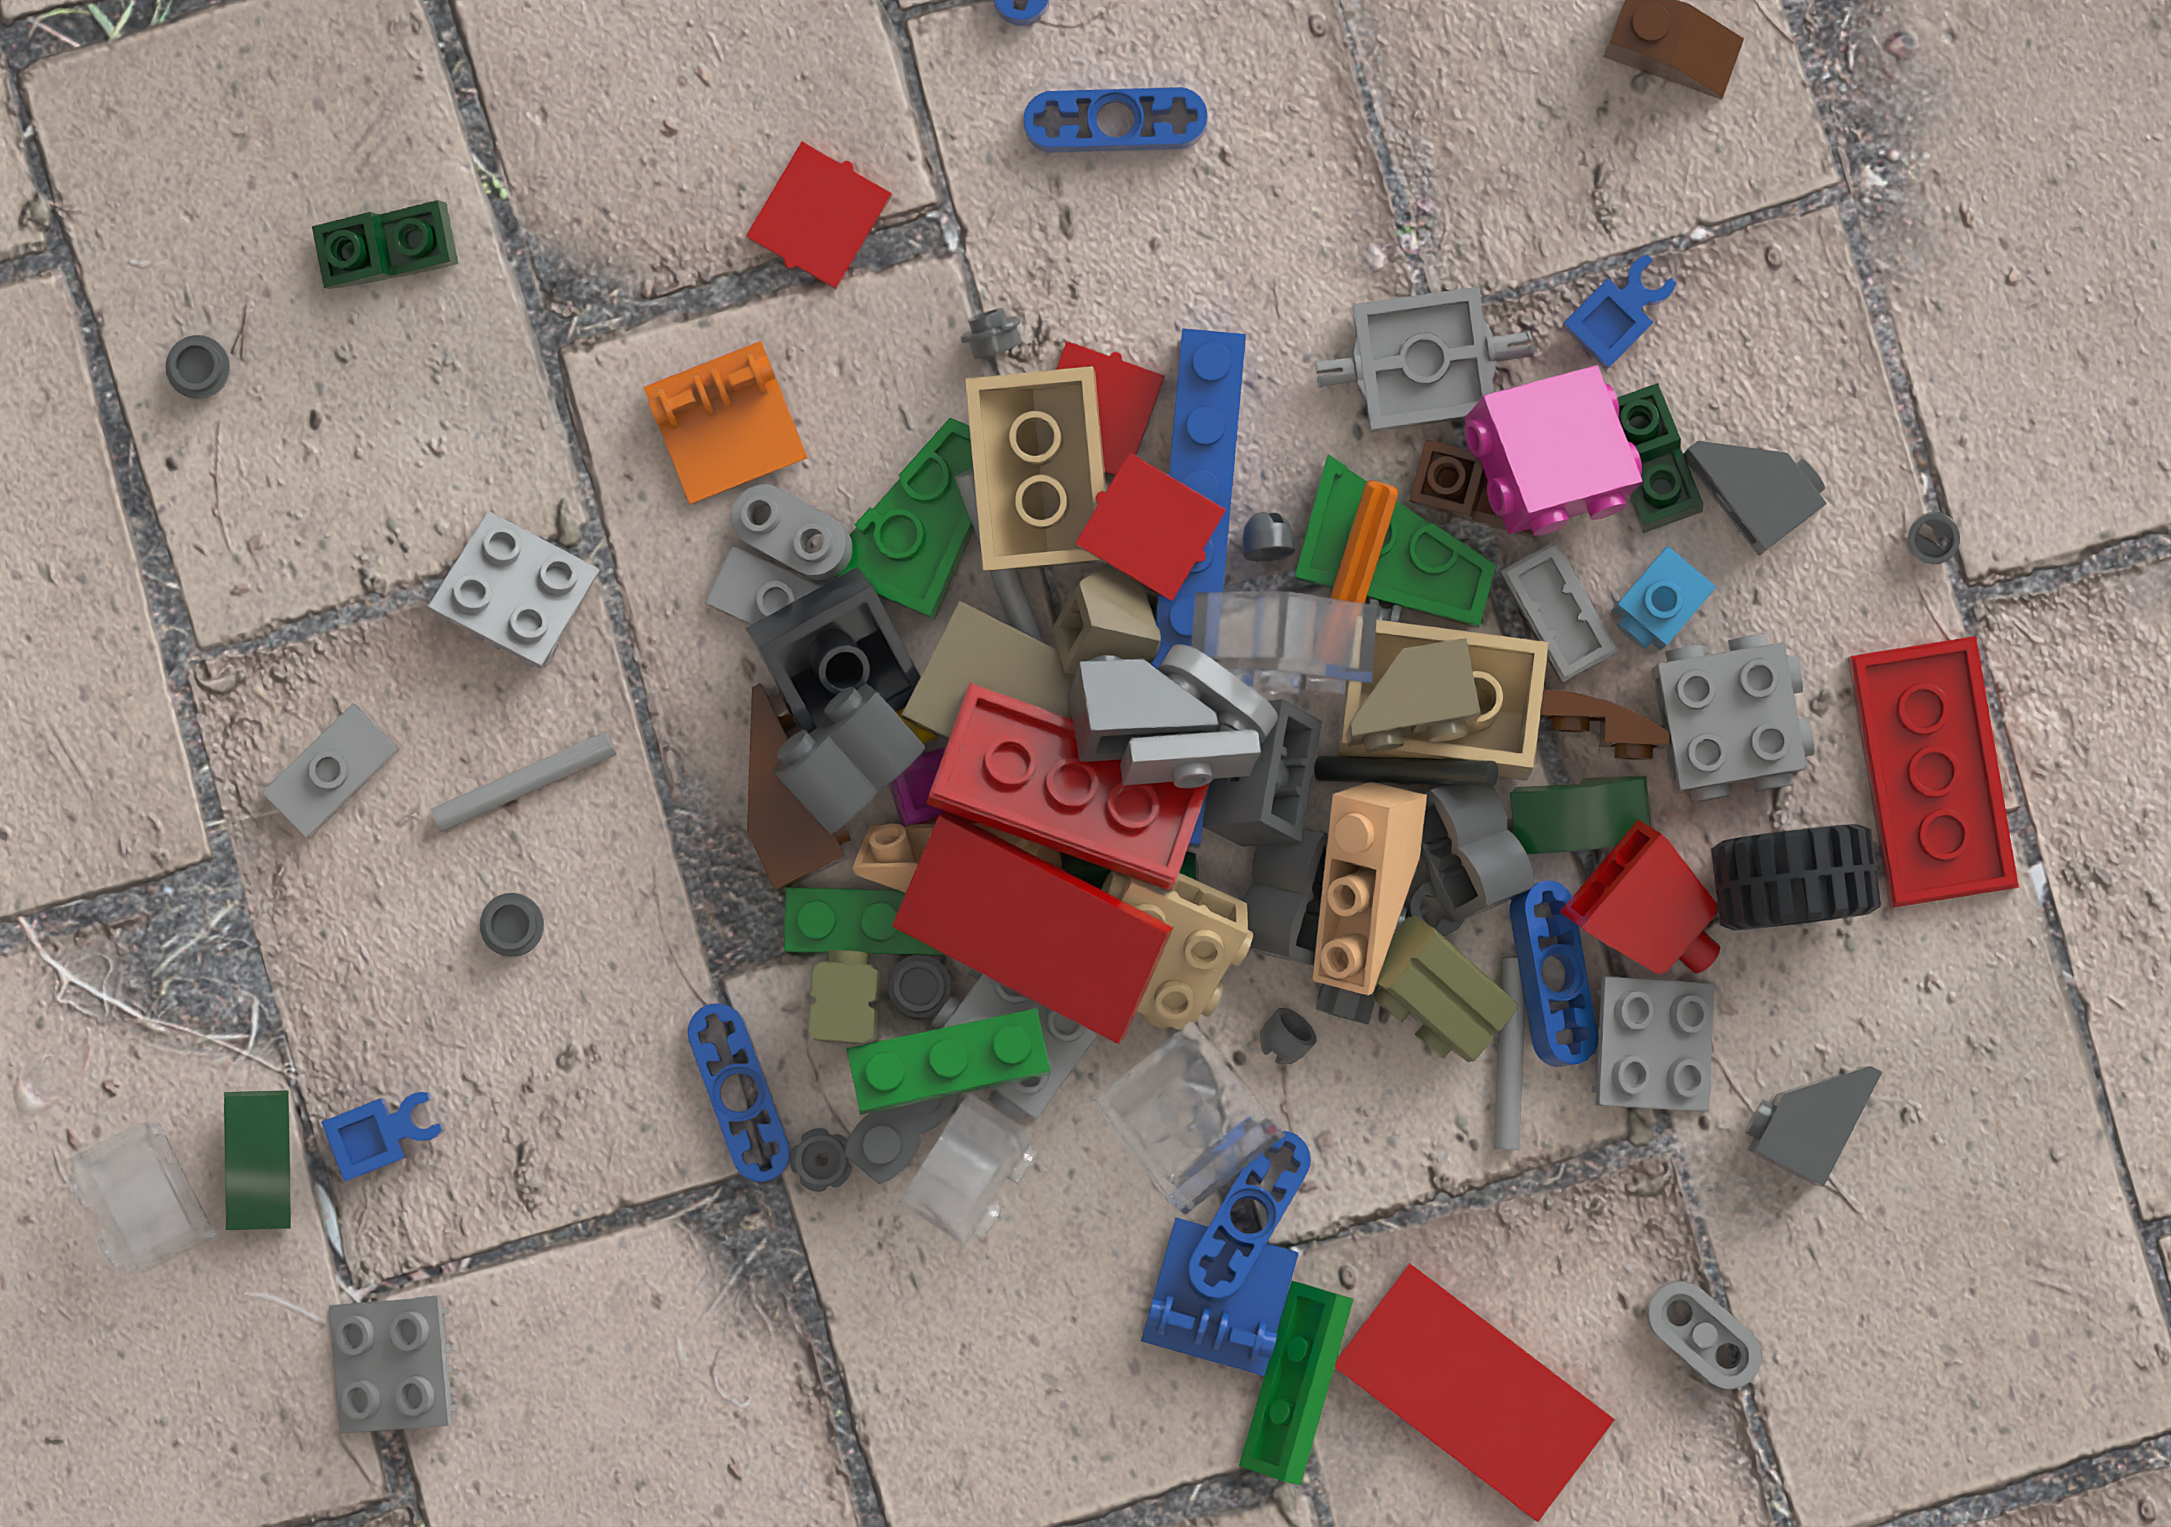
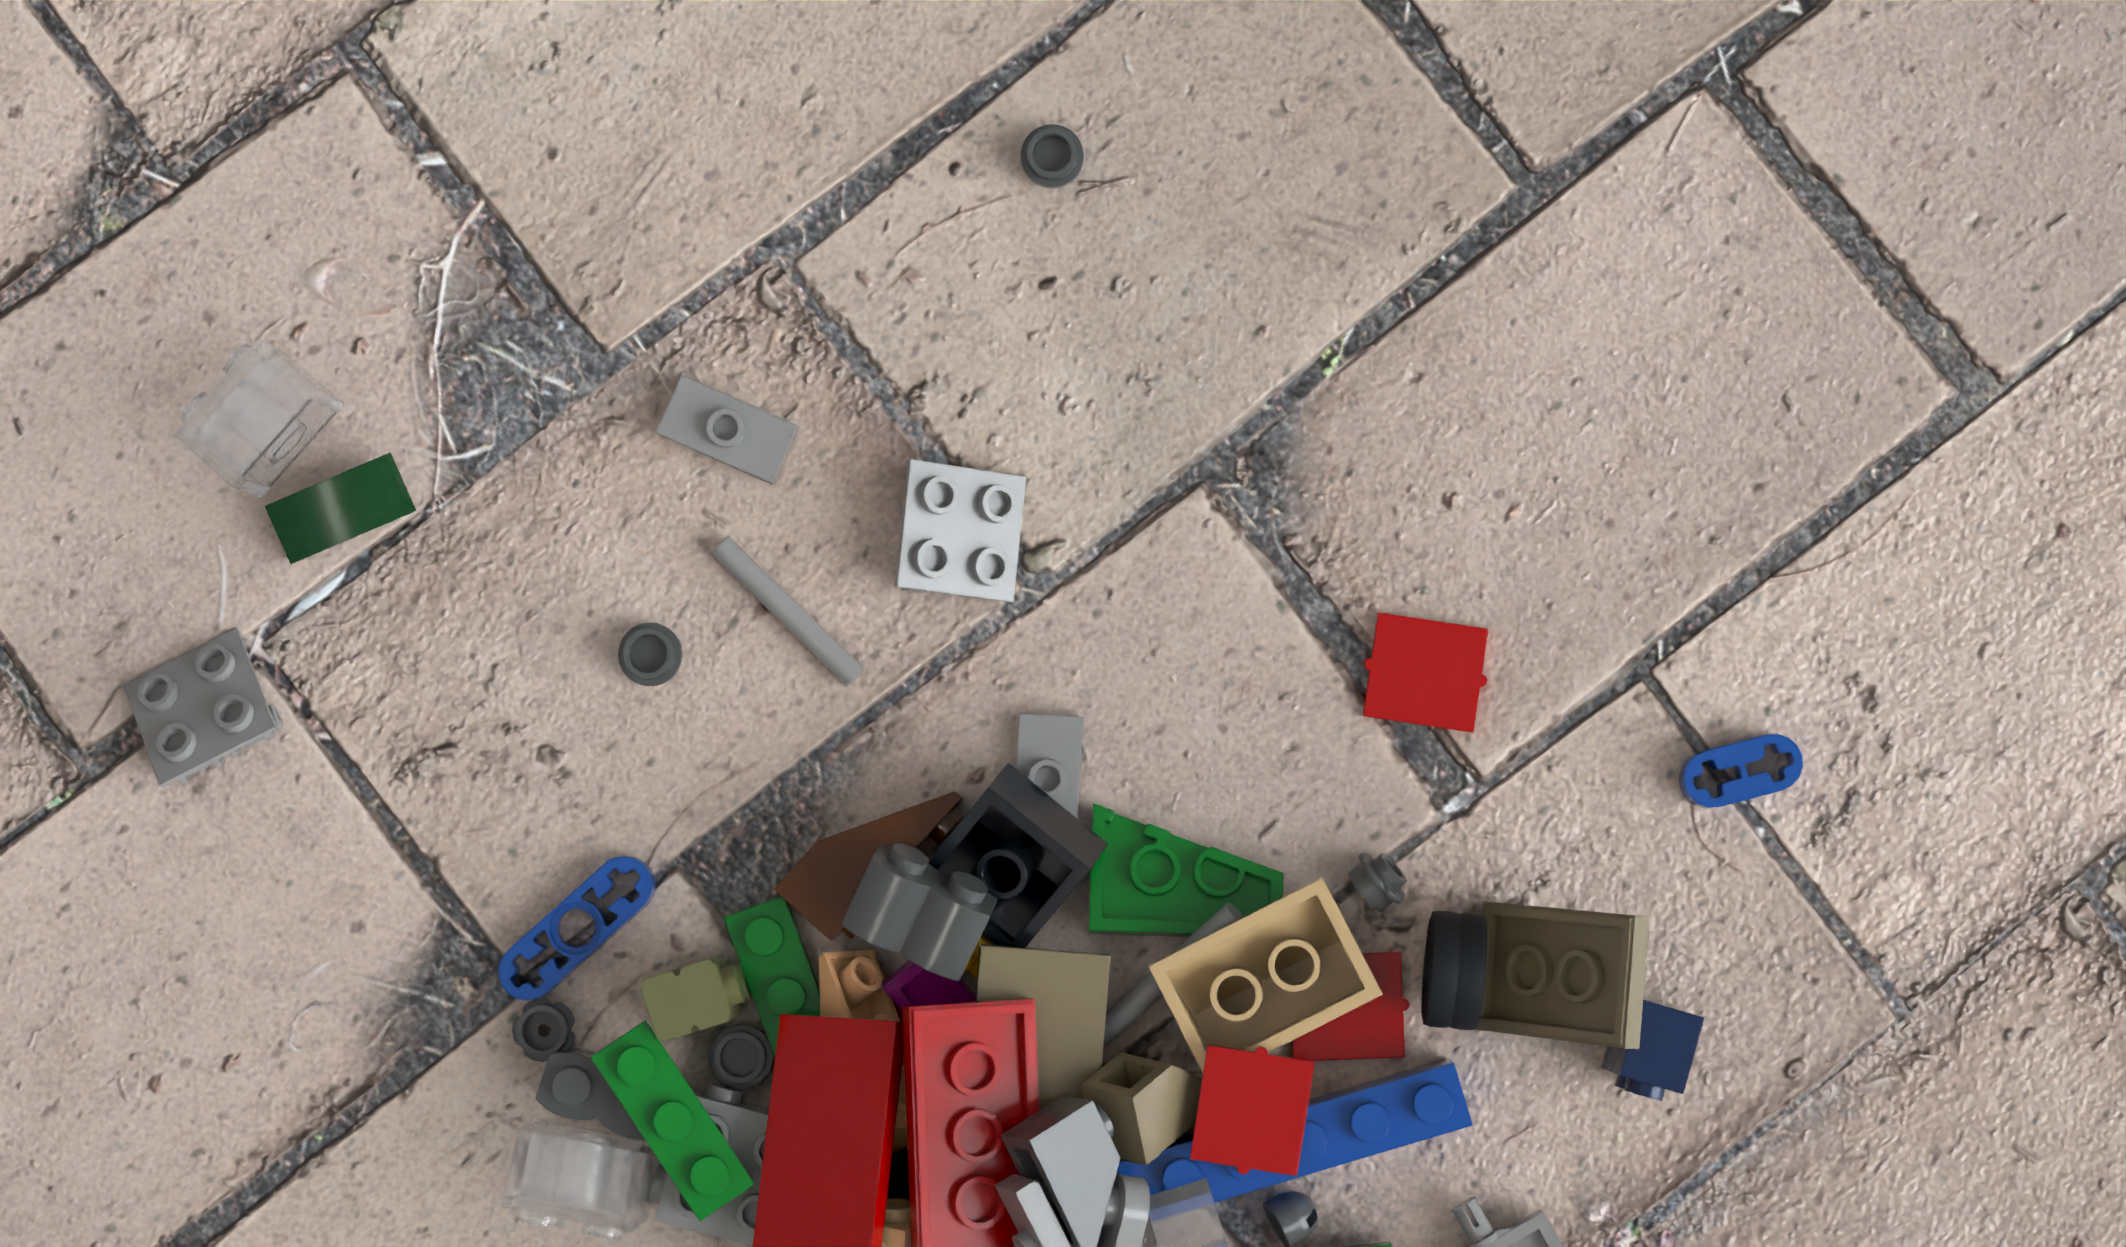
camera: 75 degrees right, 0 degrees up
dark green slope [312,200,459,289] -> none
blue plate [321,1092,445,1182] -> none
orange hinge [643,341,808,505] -> none
light grey plate [732,484,853,581] -> none
blue beam [1024,87,1207,153] -> none
none -> black tyre [1421,910,1488,1030]
none -> dark tan tile [1475,901,1650,1049]
none -> dark blue brick [1602,1000,1704,1101]

